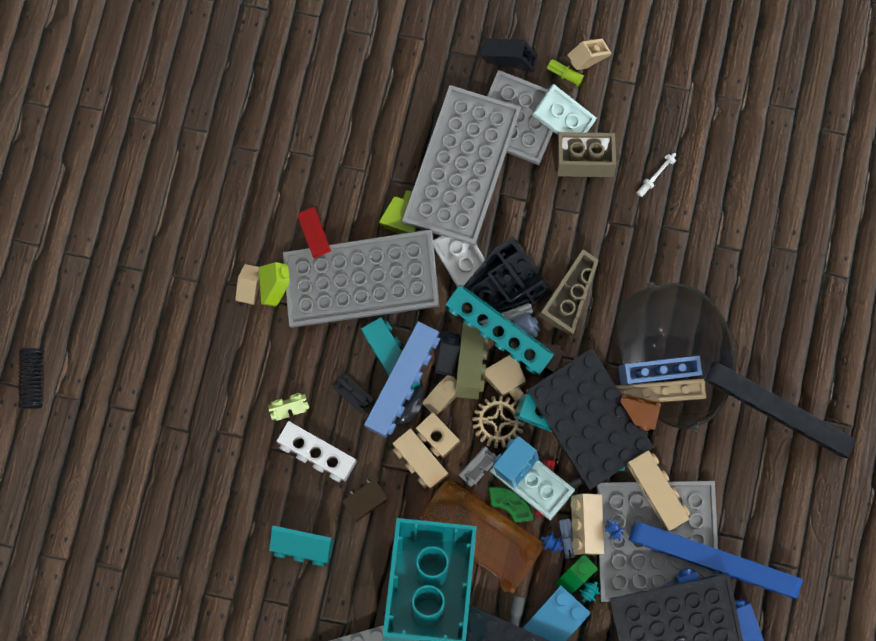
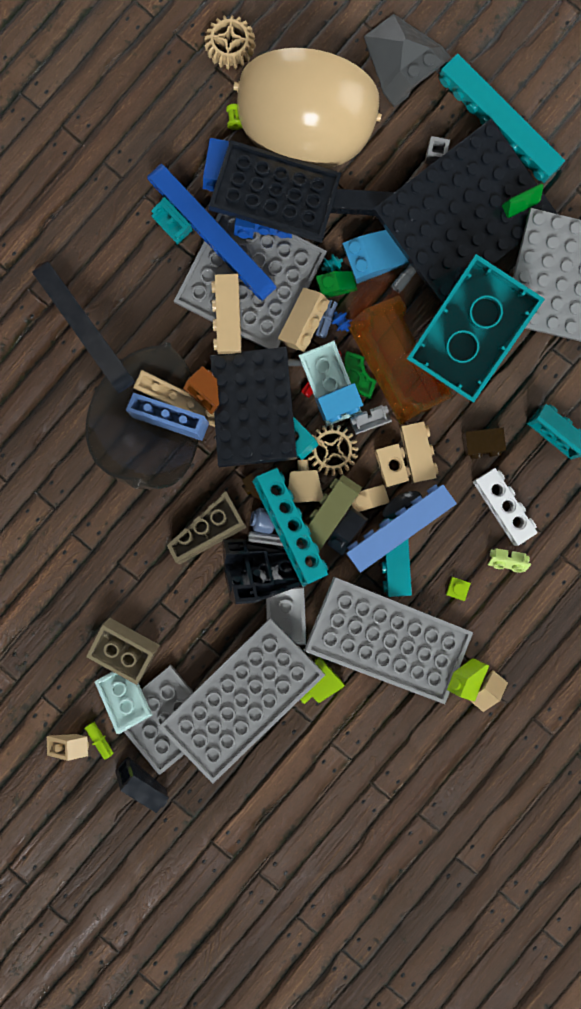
camera: 150 degrees left, 10 degrees up
red tile [297,207,332,259] -> none
black hinge [333,374,374,413] -> none
blue wheel [603,519,625,541] -> none
white piece [636,153,676,197] -> none
none -> teal hinge [151,197,193,245]
none -> lime plate [445,577,471,601]

